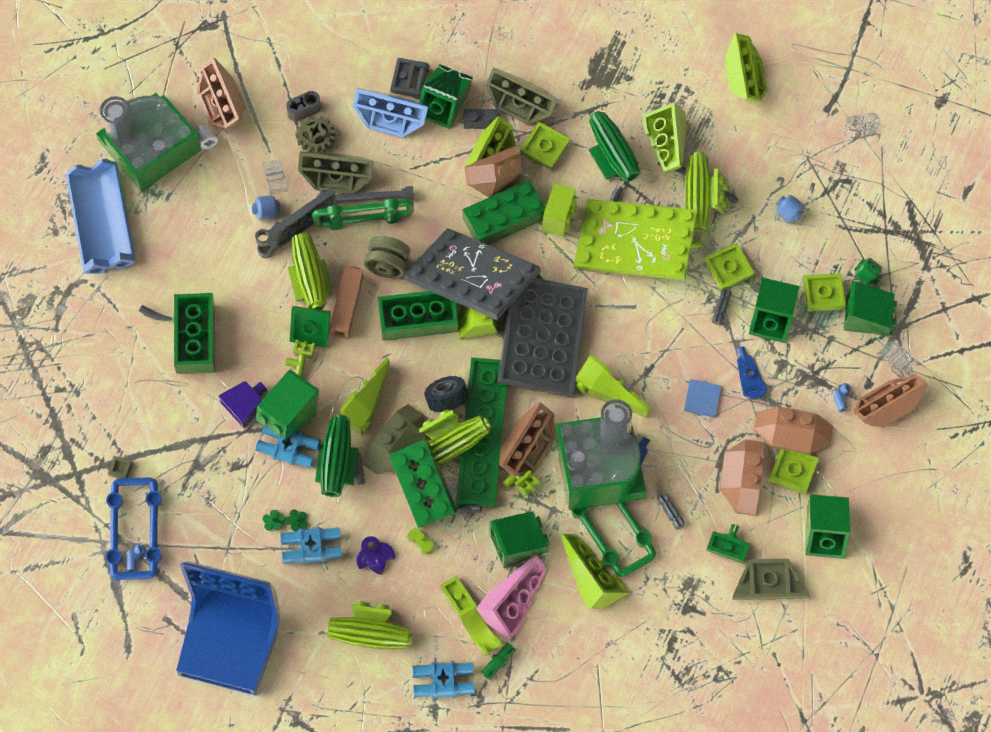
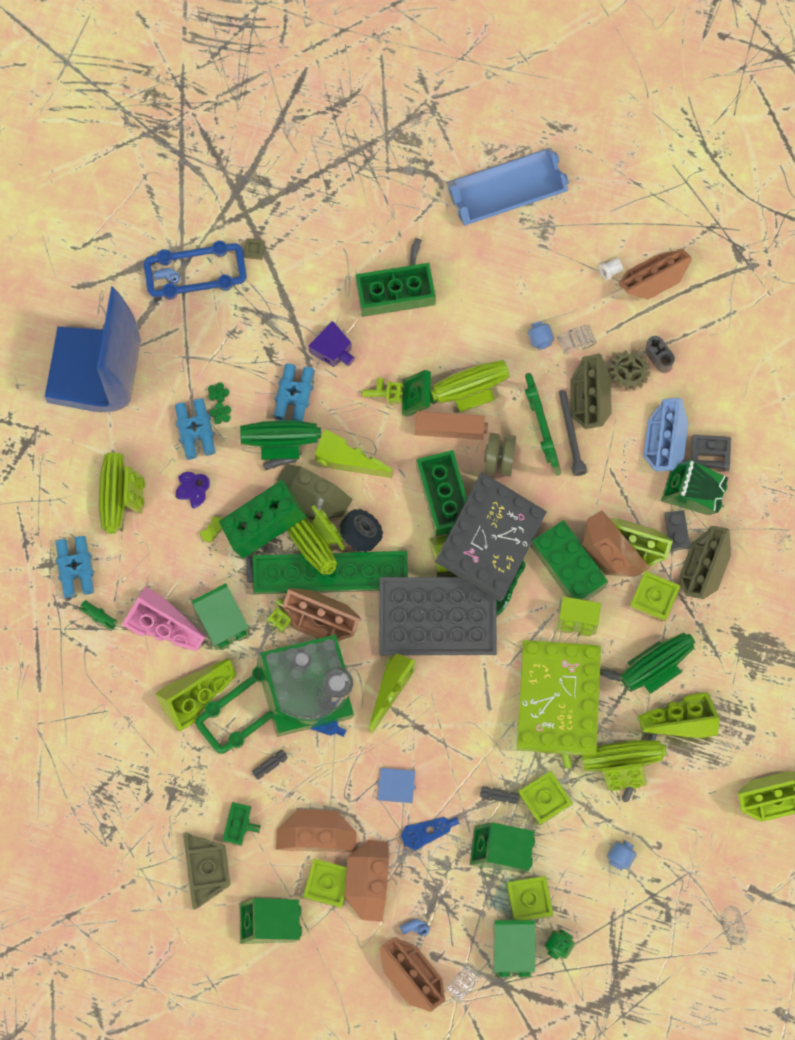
camera: 85 degrees right, 5 degrees up
clear piece [96,93,201,192] -> none
dark grey hinge [255,188,336,259] -> none
green slope [256,369,319,440] -> none
lime piece [440,576,503,657] -> none

